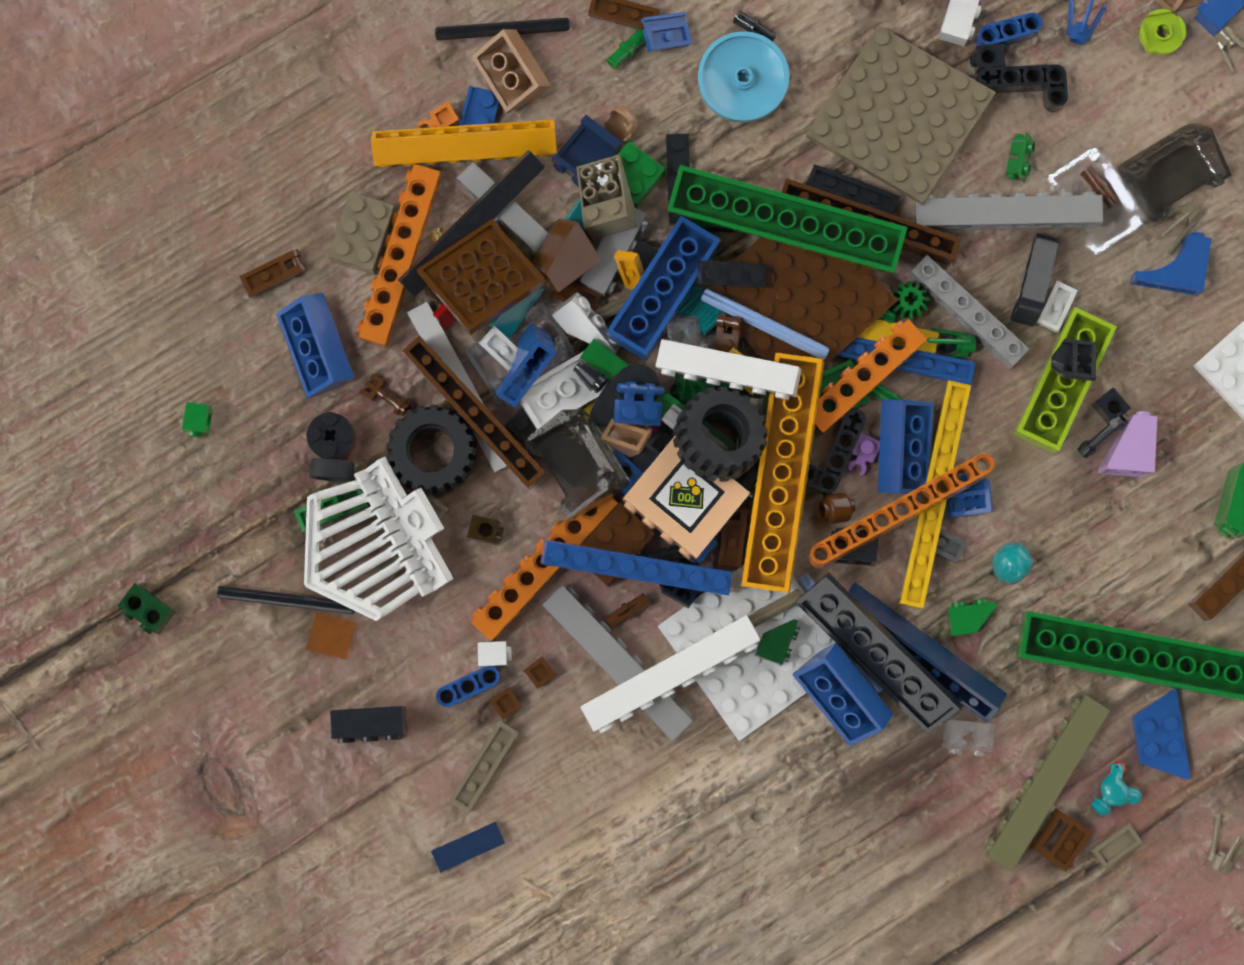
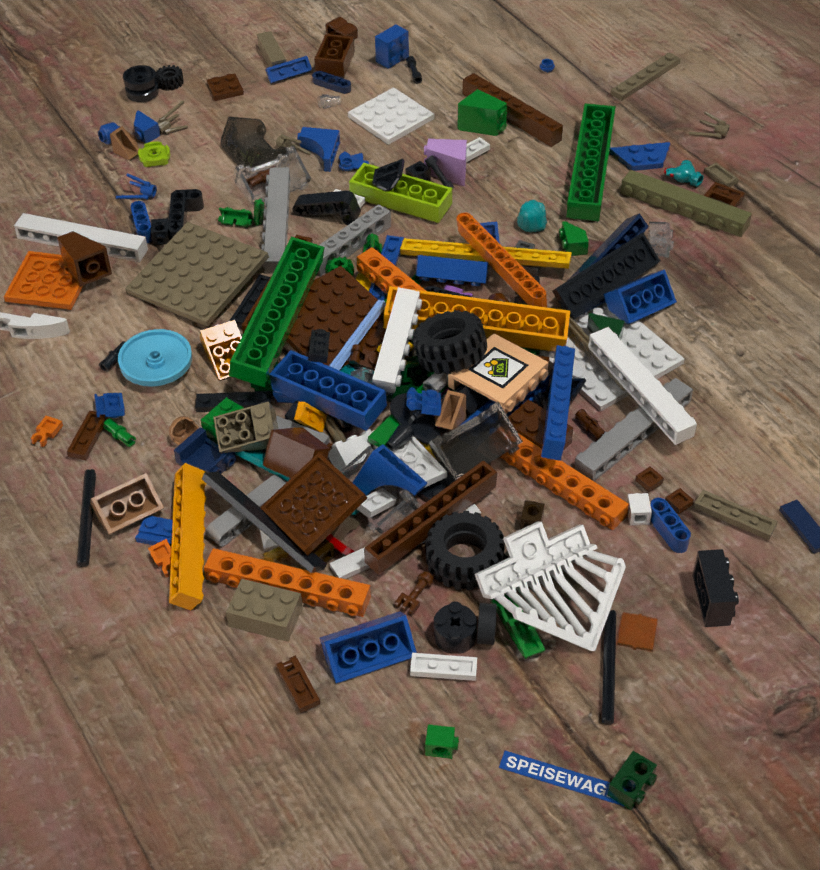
camera: 90 degrees left, 35 degrees down
none -> slope [200,320,242,381]
none -> green axle [253,199,264,226]
none -> blue plate [339,151,369,171]
none -> white plate [410,653,477,681]
none -> white plate [466,137,490,162]
none -> blue sticker [499,751,633,806]

